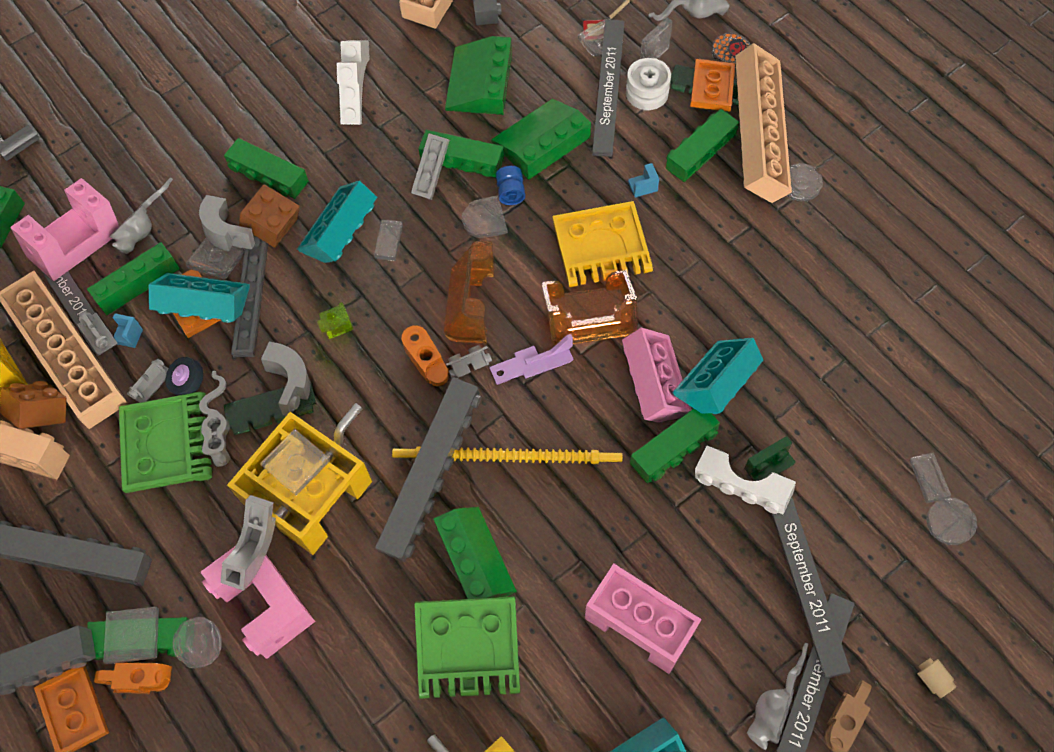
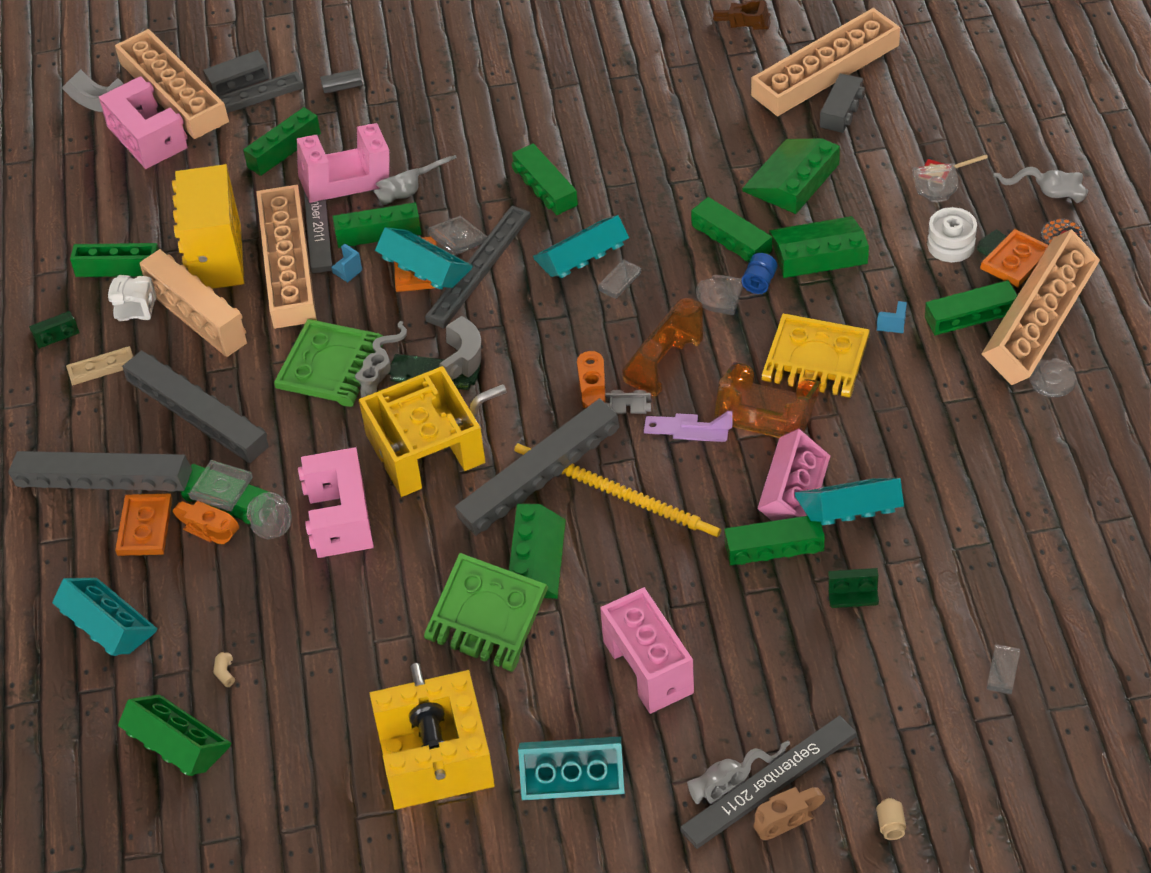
camera: 30 degrees right, 15 degrees down
dark orange brick [0,381,67,429] -> none
light grey hinge [77,311,118,356] -> none
light grey hinge [127,359,169,403] -> none
black wheel [165,357,204,396] -> none
light grey arch [199,195,255,251] -> none
light grey arch [221,495,276,591] -> none
dark orange brick [239,185,300,248] -> none
clear tile [260,429,330,496] -> none
clear neon green brick [317,302,353,339] -> none
white arch [337,40,369,124] -> none
light grey plate [411,134,450,200] -> none
dark grey tile [592,19,625,157] -> none
clear tile [640,17,673,59] -> none
white arch [695,446,796,515] -> none
dark grey tile [771,497,851,679] -> none
clear tile [926,498,977,545] -> none

